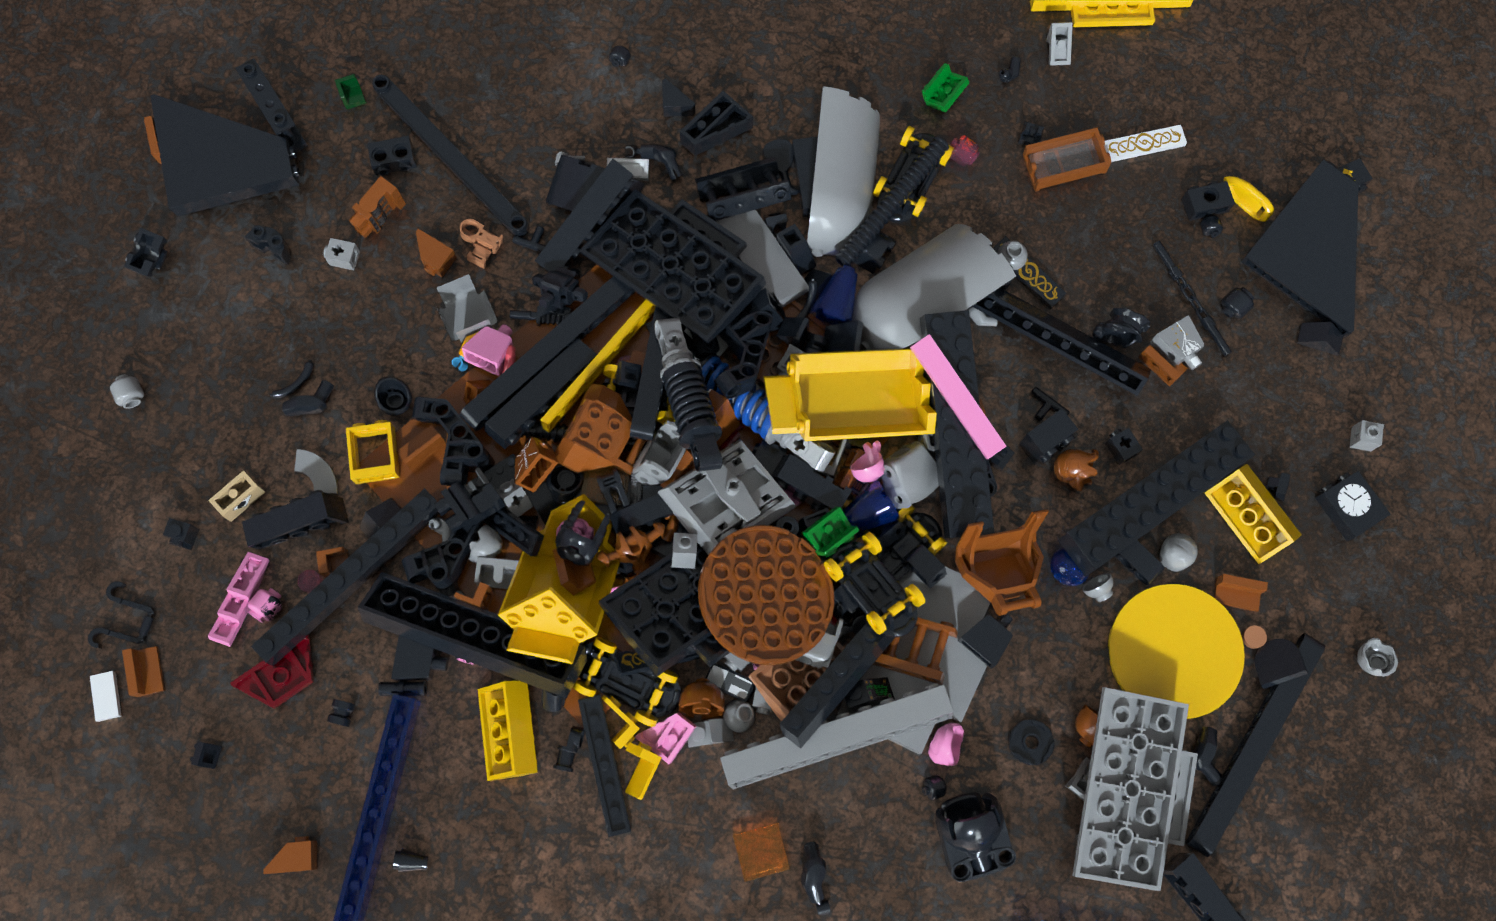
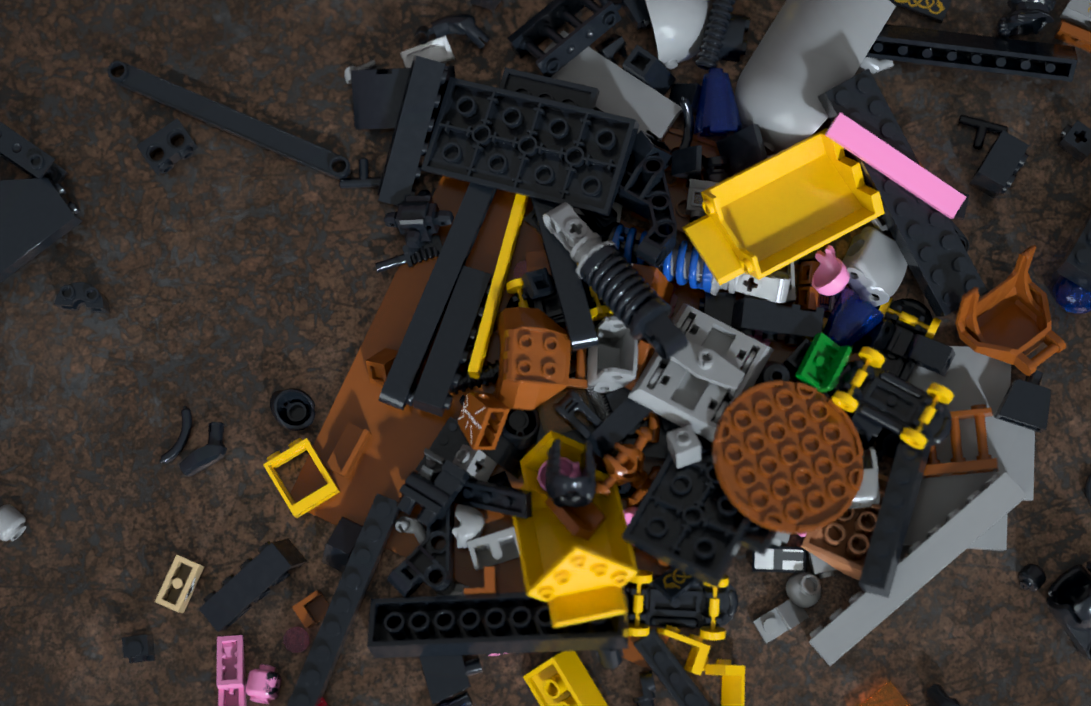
camera: 15 degrees left, 5 degrees up
light grey tile [294,449,339,495] -> none
light grey brick [324,238,360,270] -> none
dark green panel [335,74,366,109] -> none
dark orange hips [349,176,406,238] -> none
black connector [411,397,495,486] -> none
dark orange slope [416,229,457,278] -> none
light grey piece [433,274,497,343] -> none
bright pink torso [452,325,516,376] -> none
nougat piece [460,219,503,269] -> none
bright pink wing [635,712,697,764] -> none
dark orange cylinder [679,678,725,720] -> none
black slope [844,677,895,713] -> none
bright pink hair [928,723,964,766] -> none
dark orange hair [1053,449,1099,492] -> none

